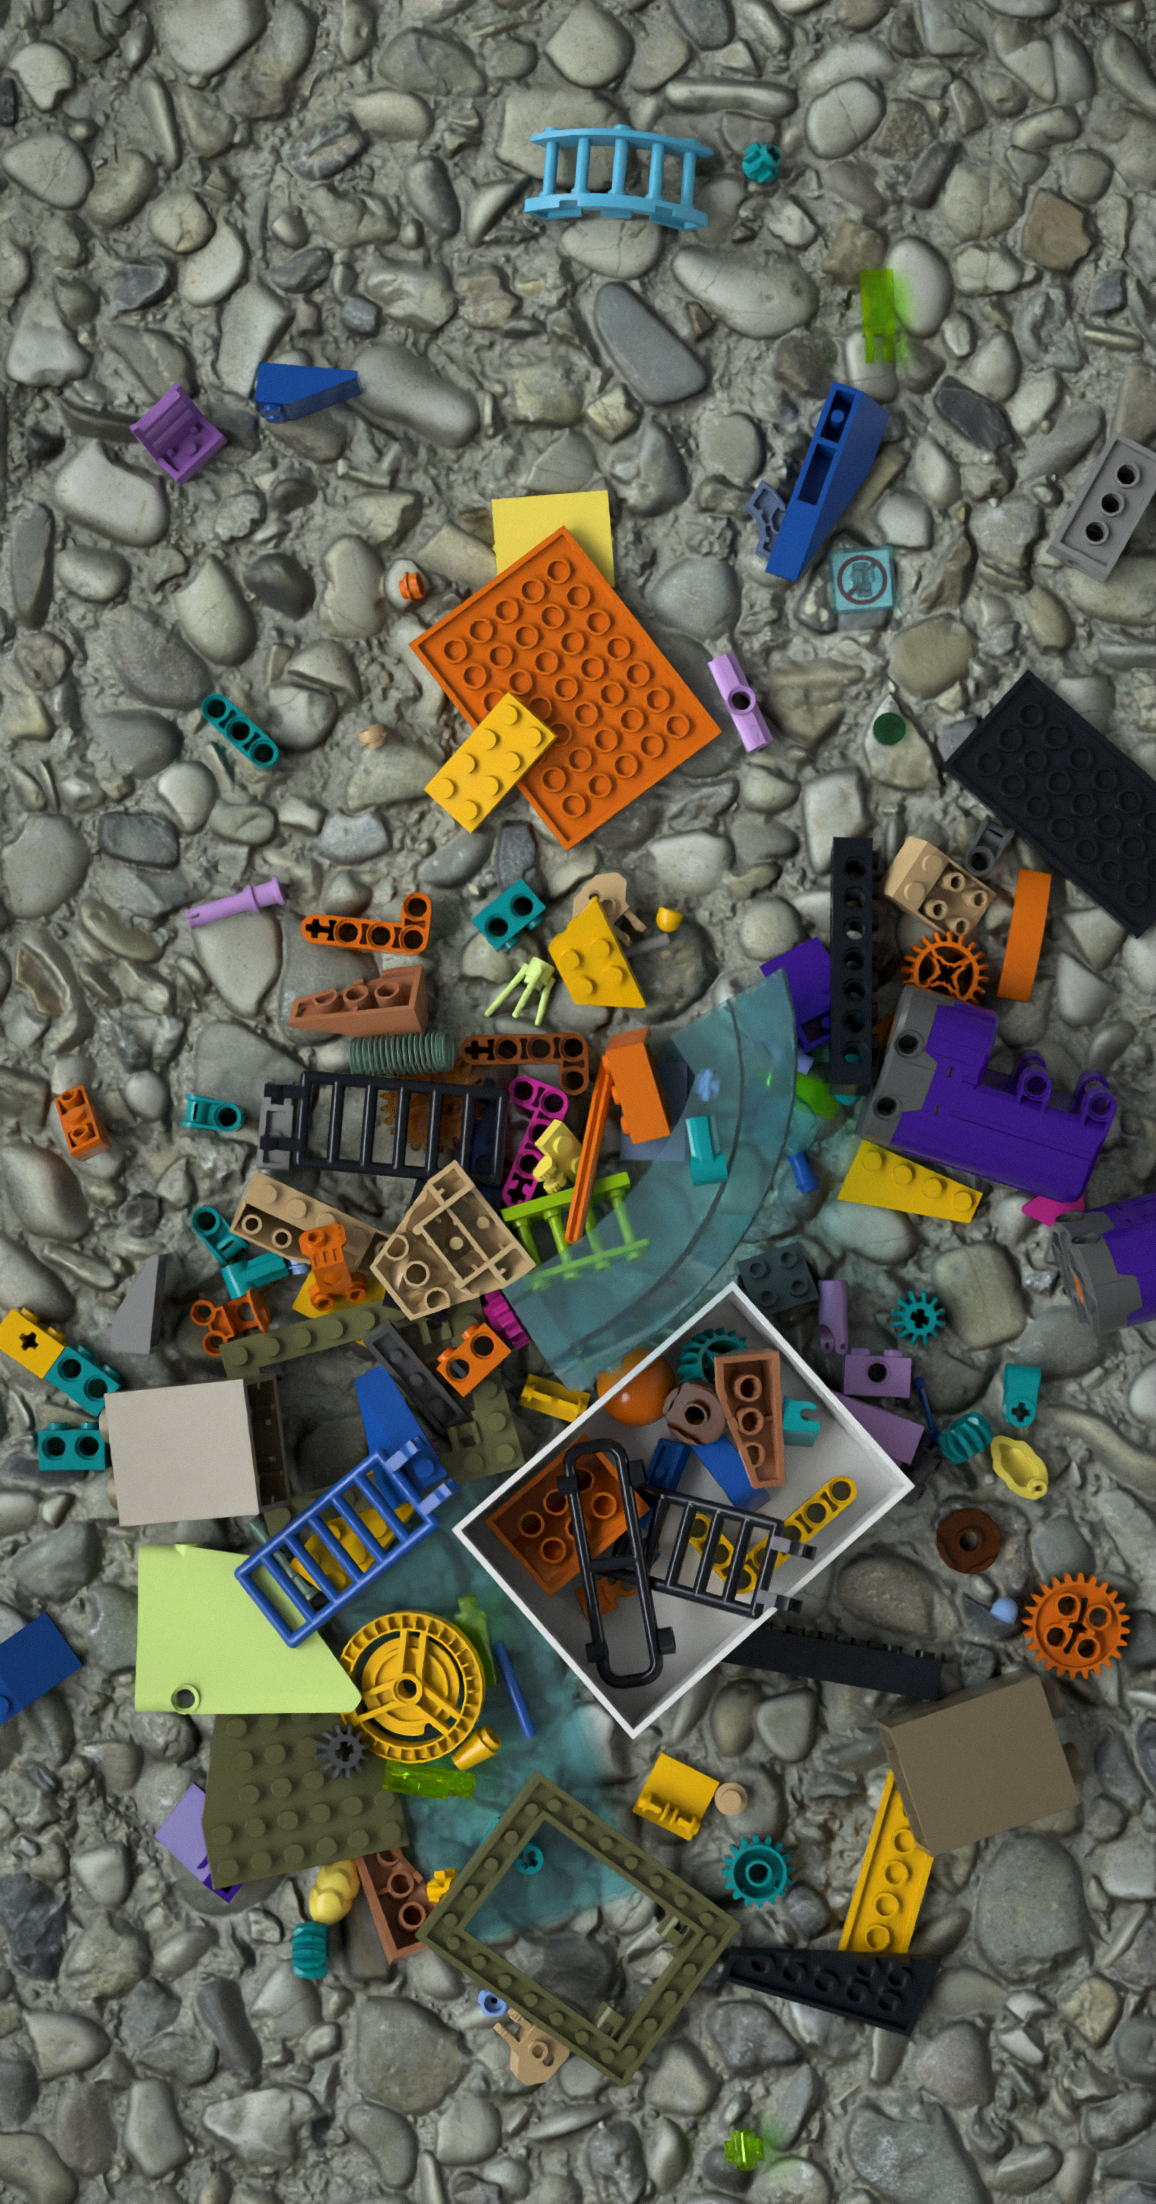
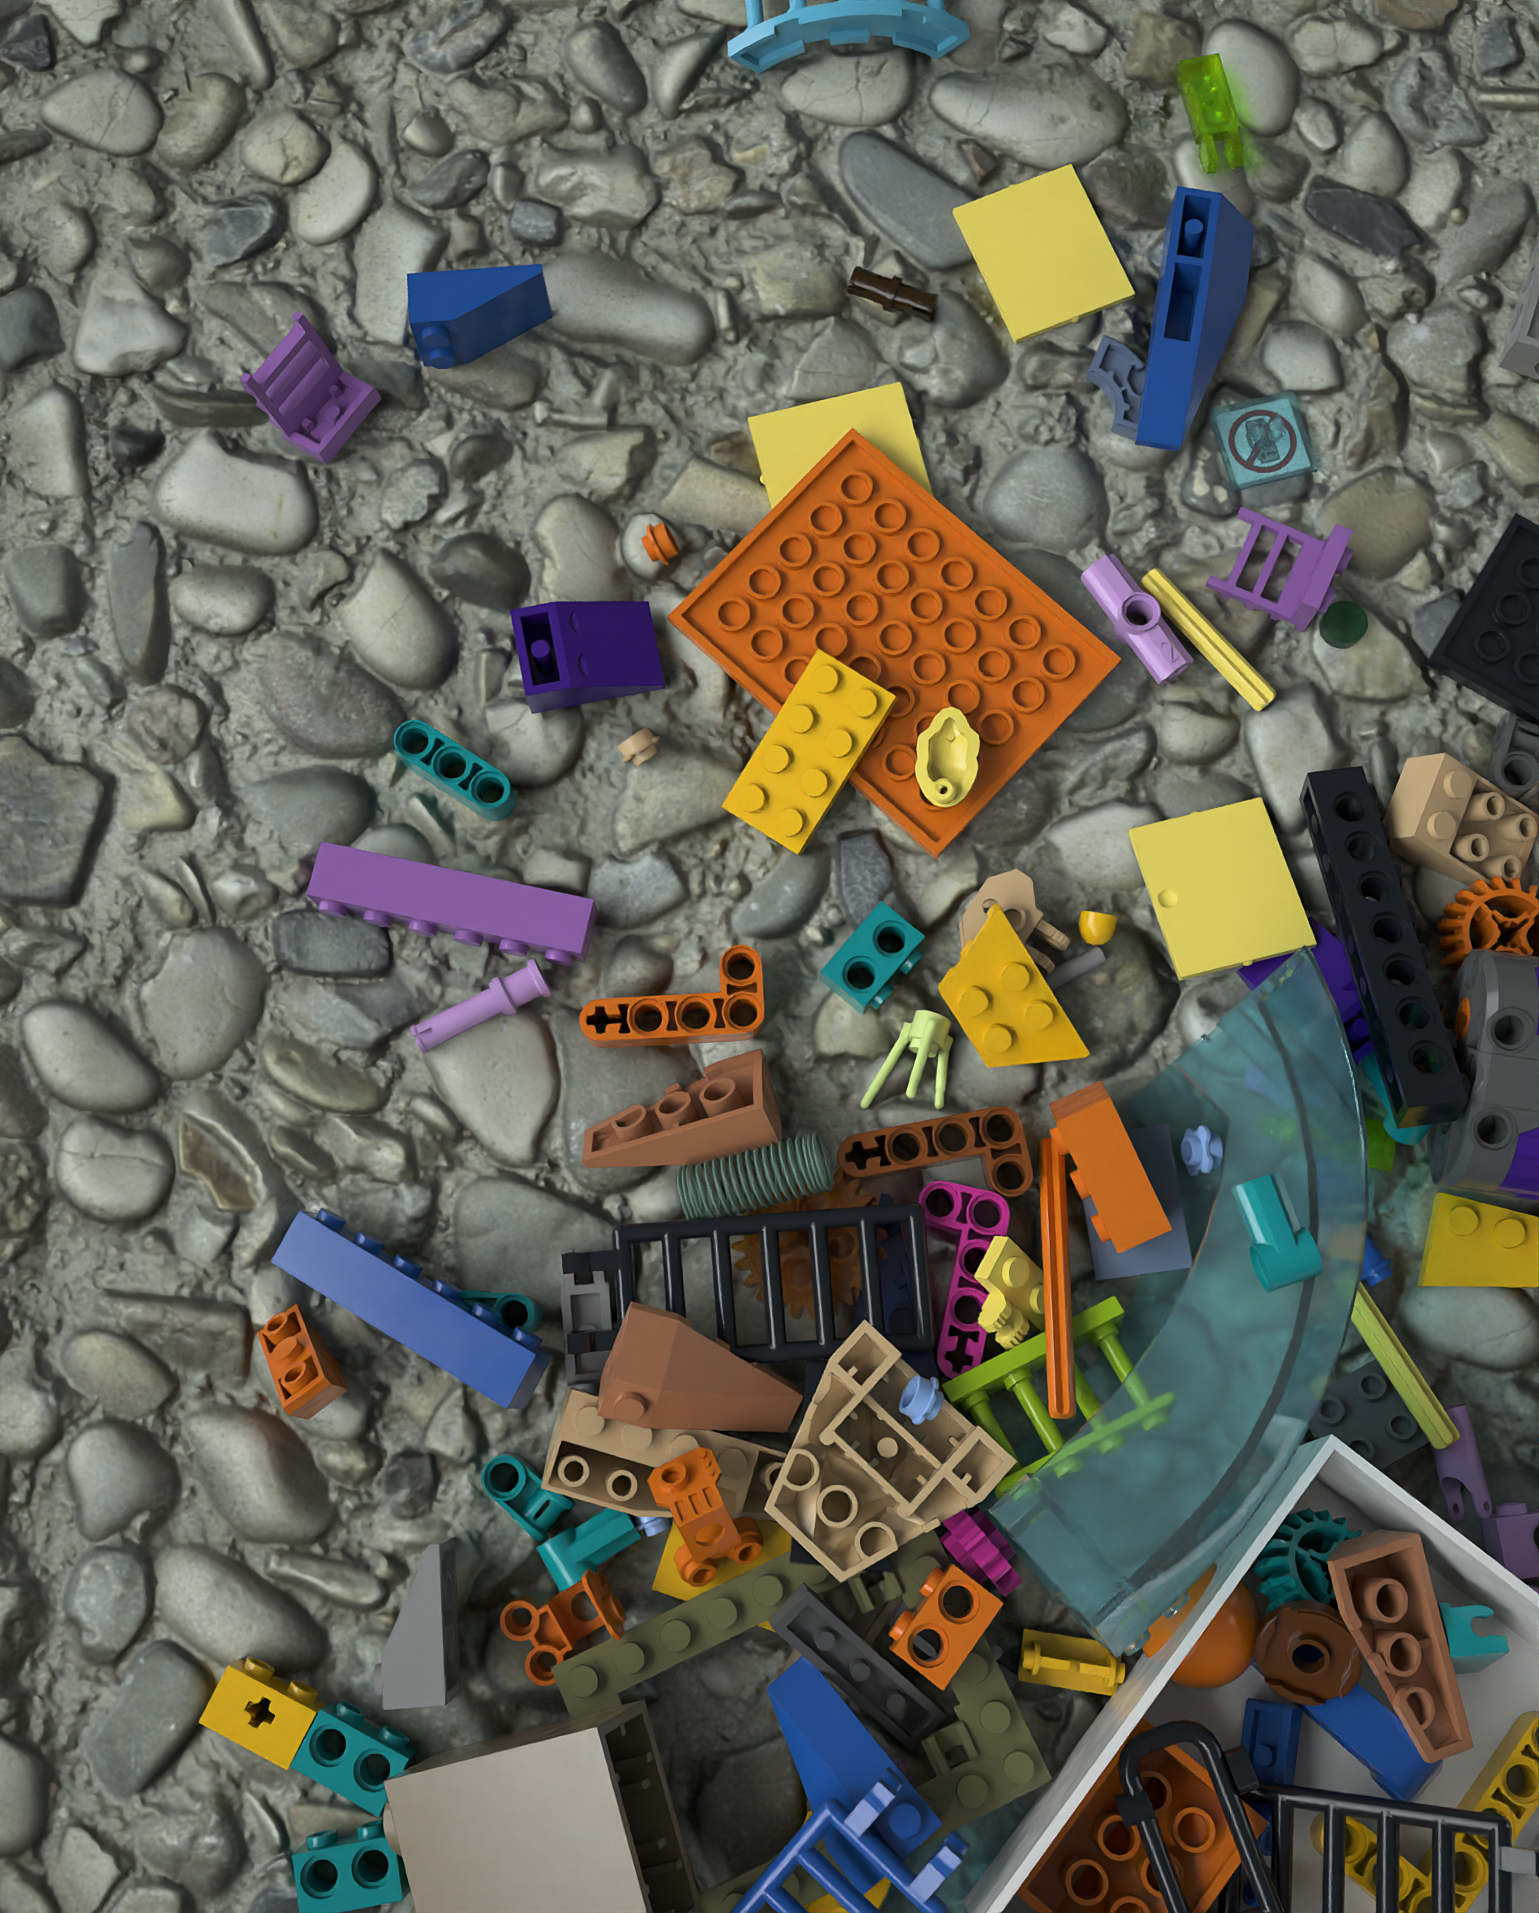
camera: 10 degrees left, 10 degrees down
none -> blue brick [271,1208,553,1409]
none -> medium lavender brick [306,841,598,967]
none -> dark purple slope [510,601,666,714]
none -> nougat wedge [597,1301,804,1432]
none -> dark brown pin [847,266,939,323]
none -> light blue plate [899,1375,944,1425]
none -> light yellow arm [915,707,980,807]
none -> light yellow piece [953,164,1135,344]
none -> light yellow piece [1128,797,1317,981]
none -> light yellow axle [1139,568,1277,711]
none -> medium lavender plate [1205,507,1353,632]
none -> light yellow axle [1329,1270,1460,1450]

